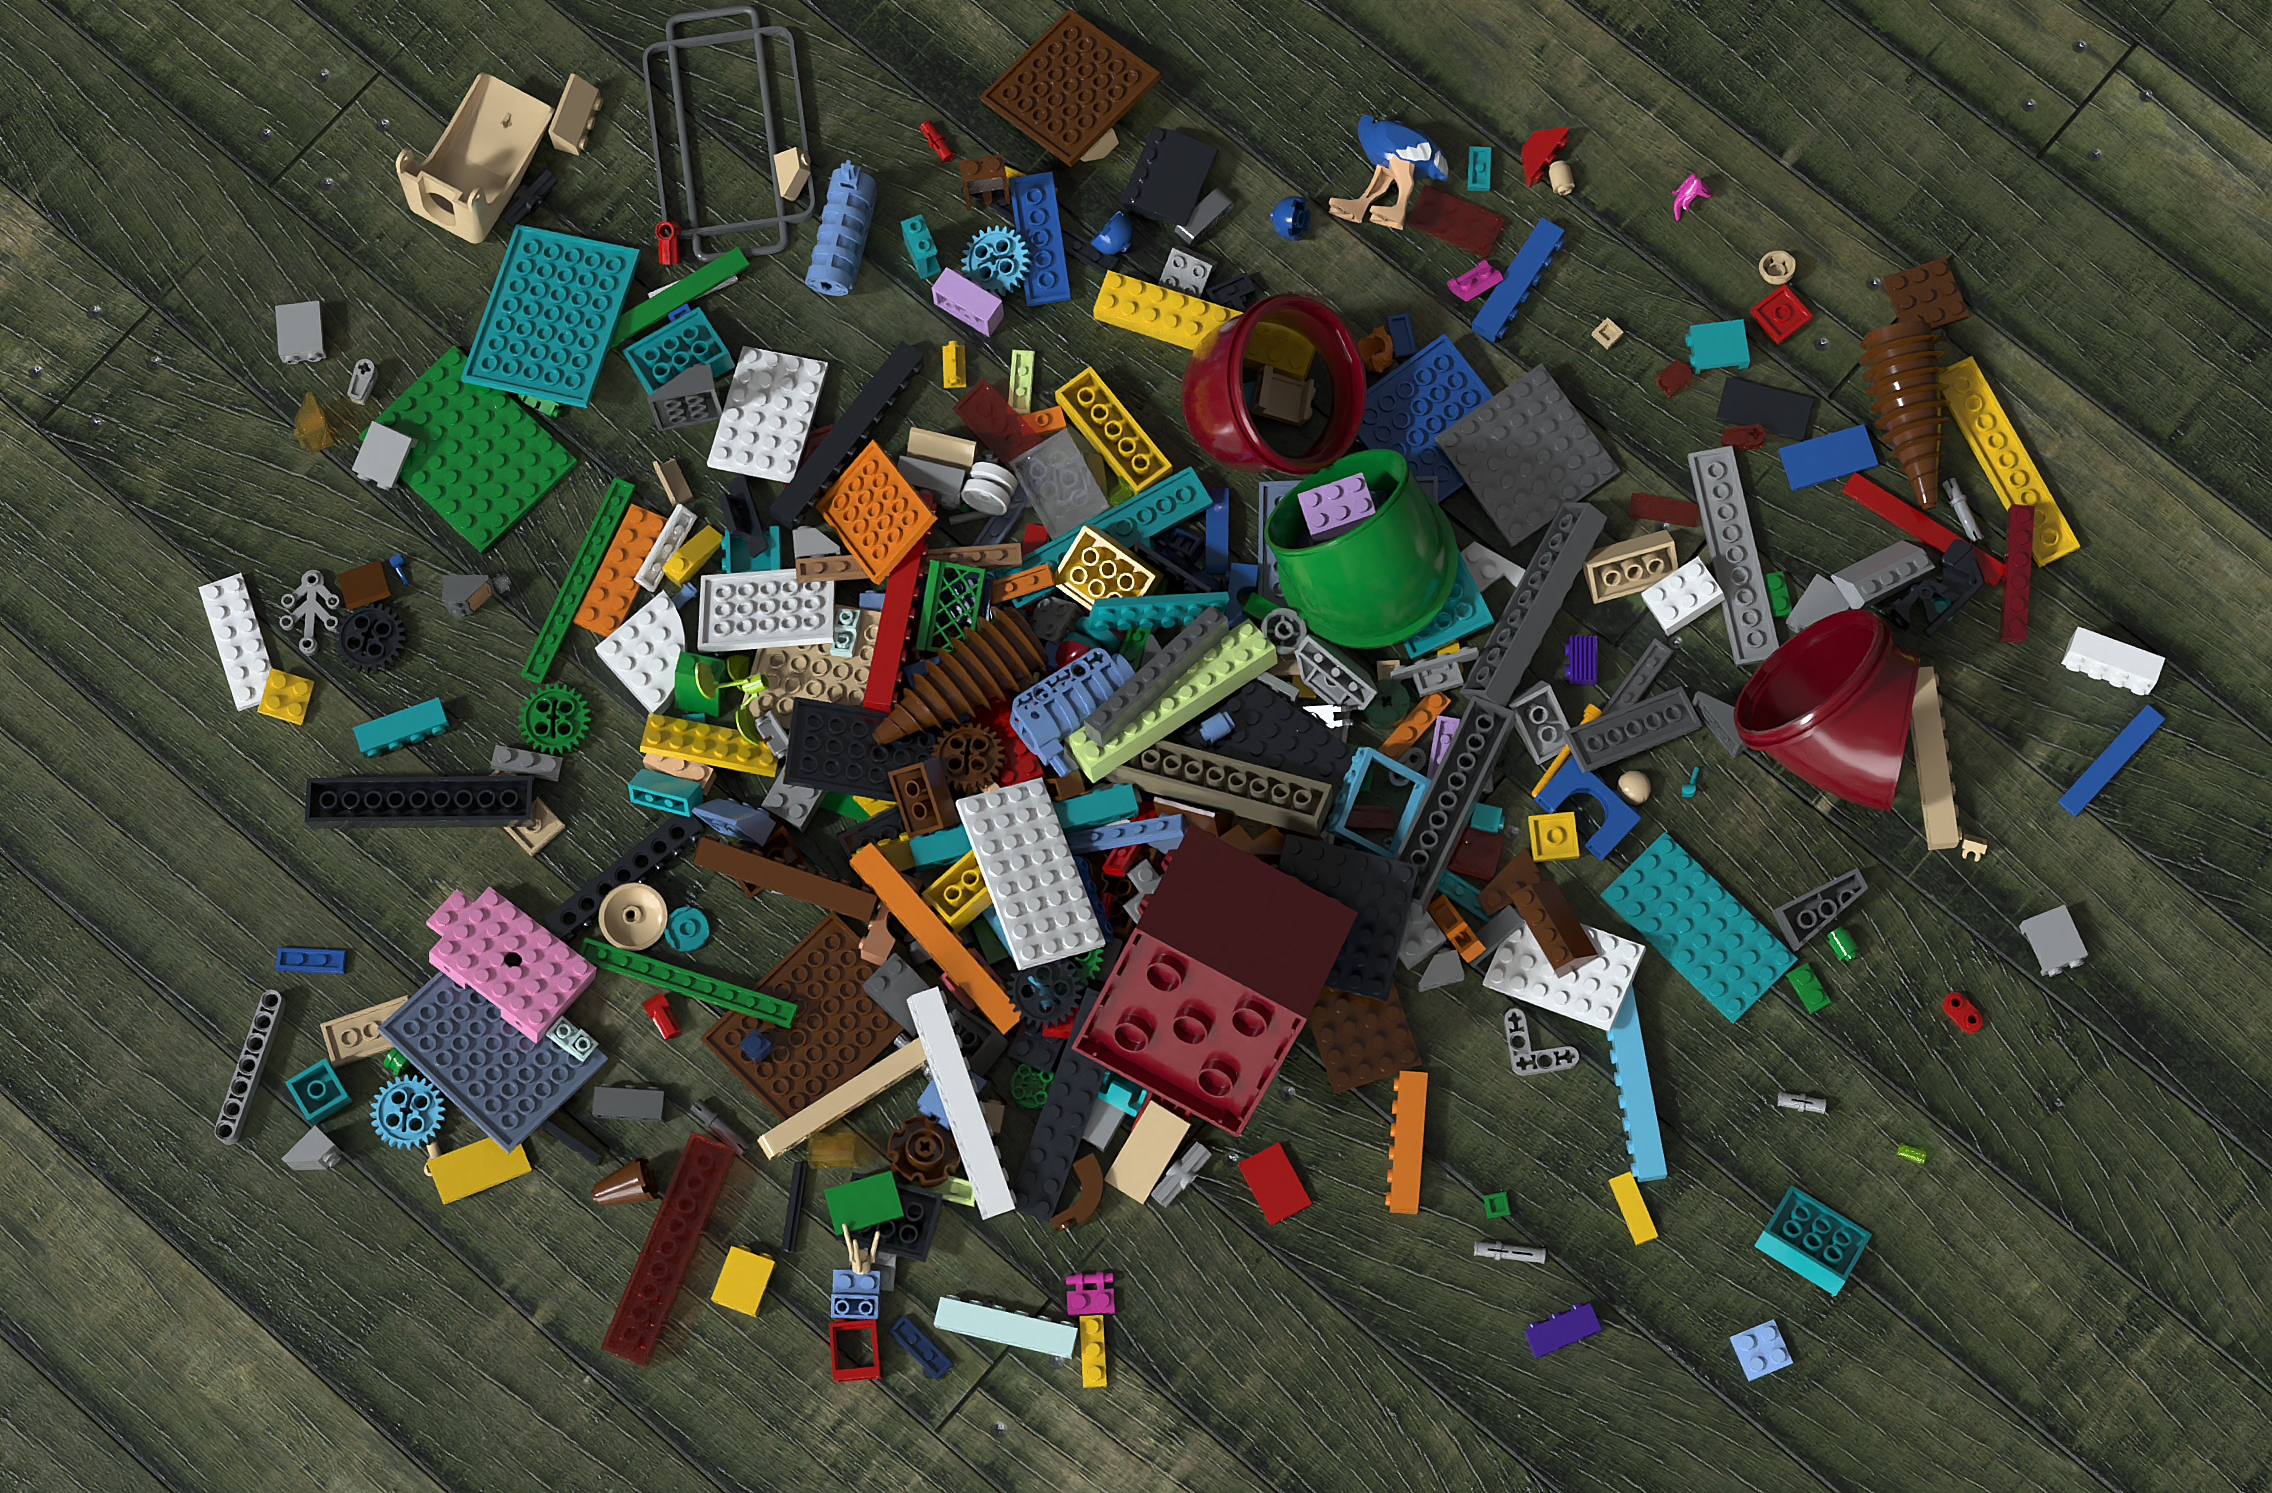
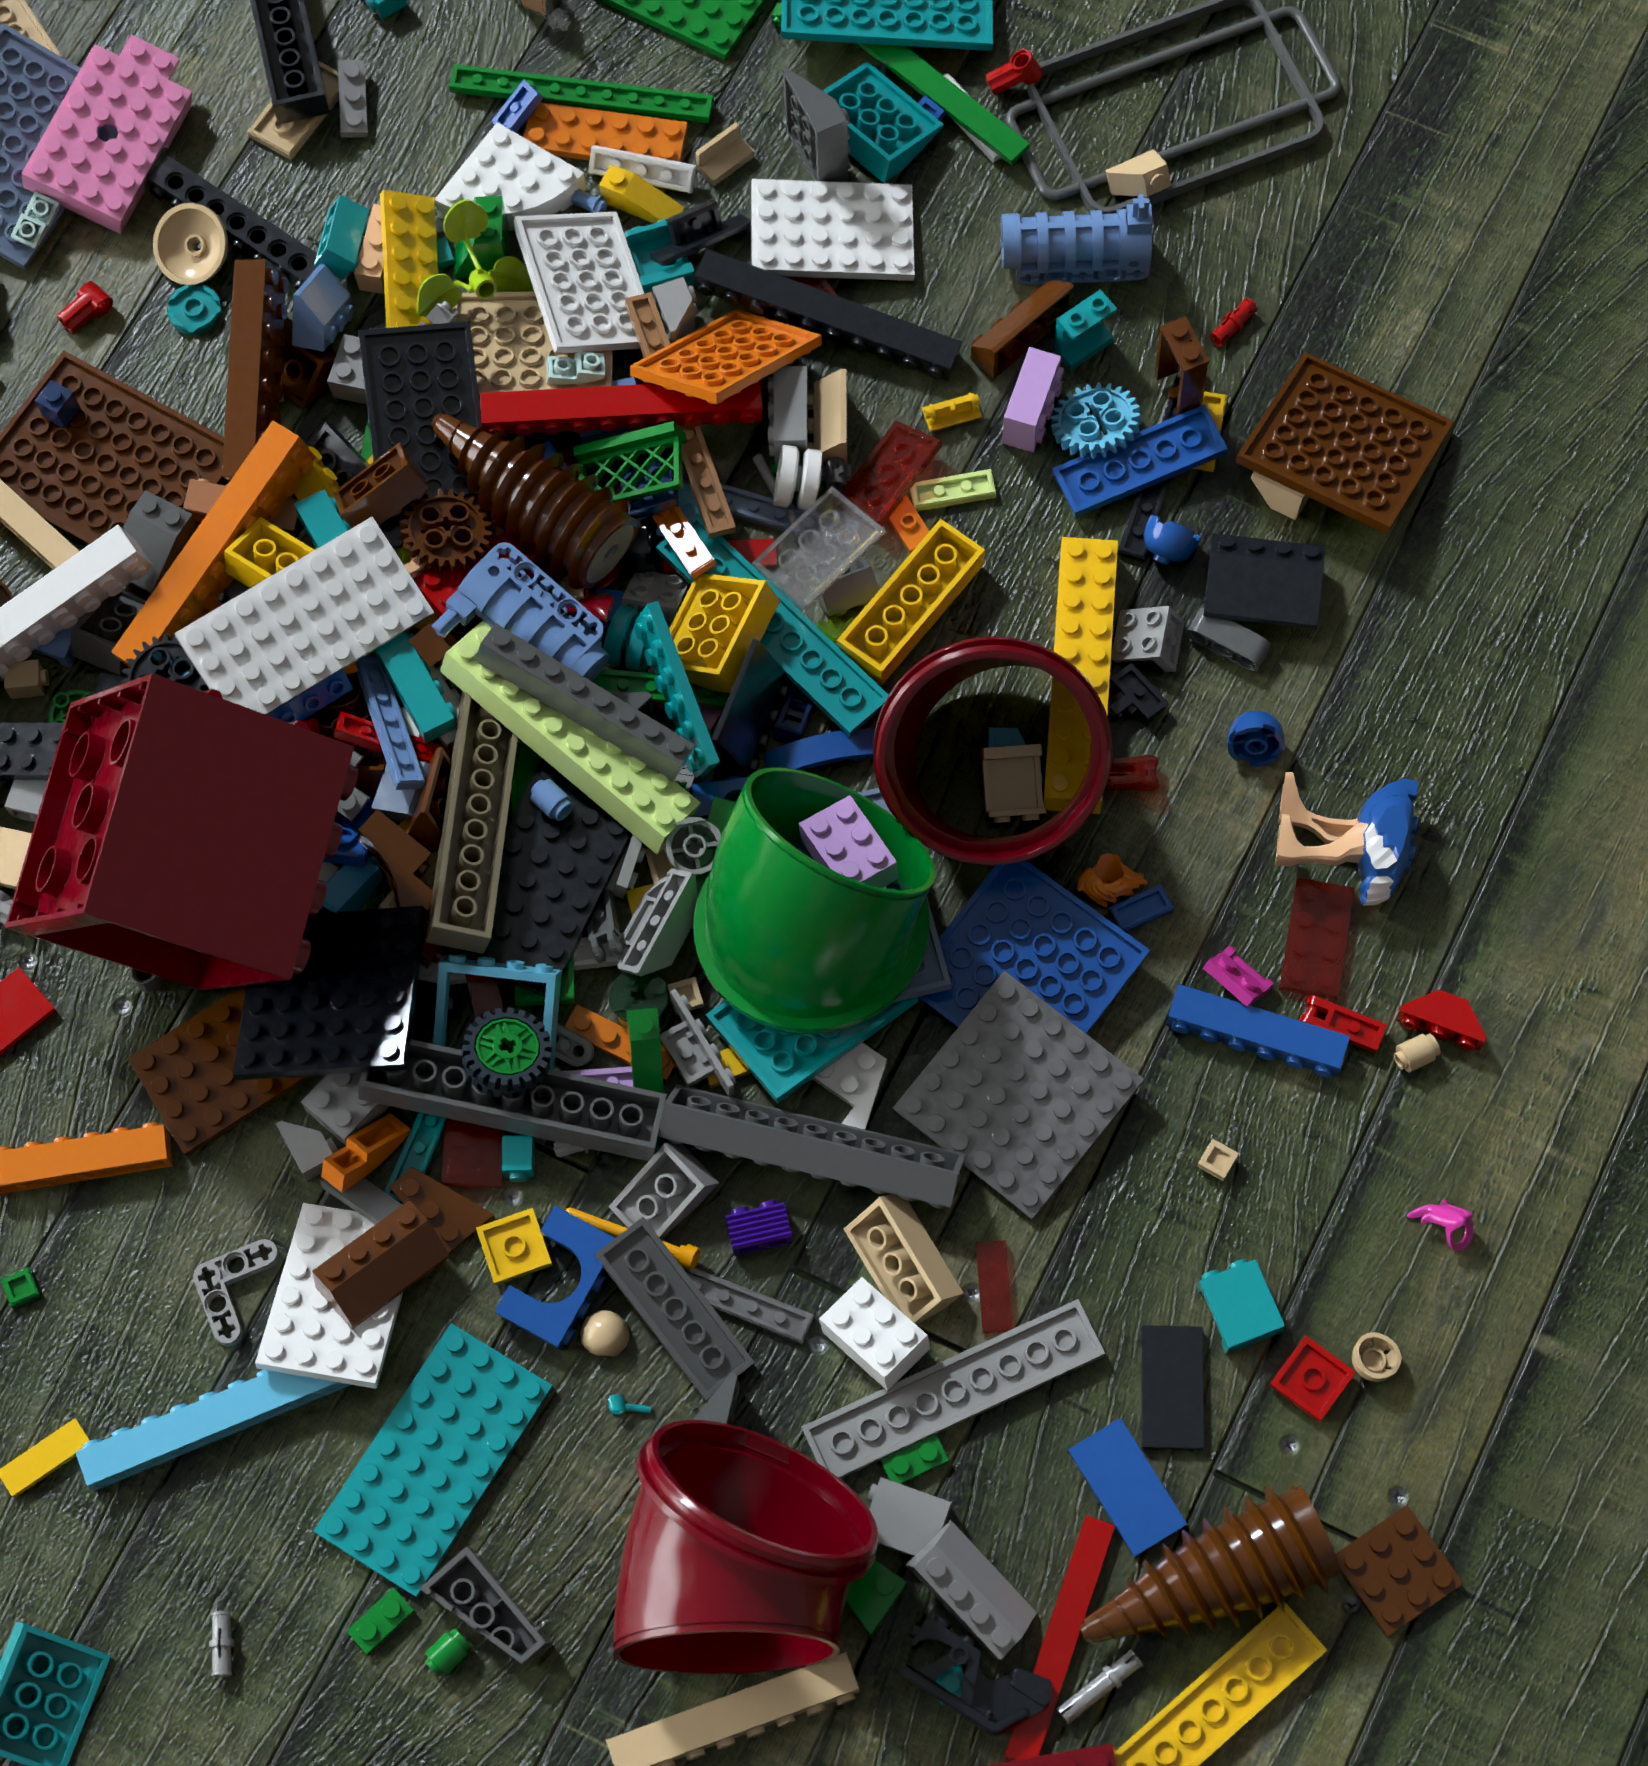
camera: 75 degrees right, 5 degrees down
green gear [518,683,592,756] -> none
green plate [579,937,799,1029] -> none
teal plate [1467,146,1491,192] -> none
clear red brick [1655,359,1692,398] -> none
clear red piece [1721,424,1765,450] -> none
none -> wheel [462,1007,552,1098]
none -> plate [491,79,544,133]
none -> green slope [626,1007,664,1093]
none -> reddish brown slope [971,280,1074,380]
none -> red plate [1299,995,1388,1054]

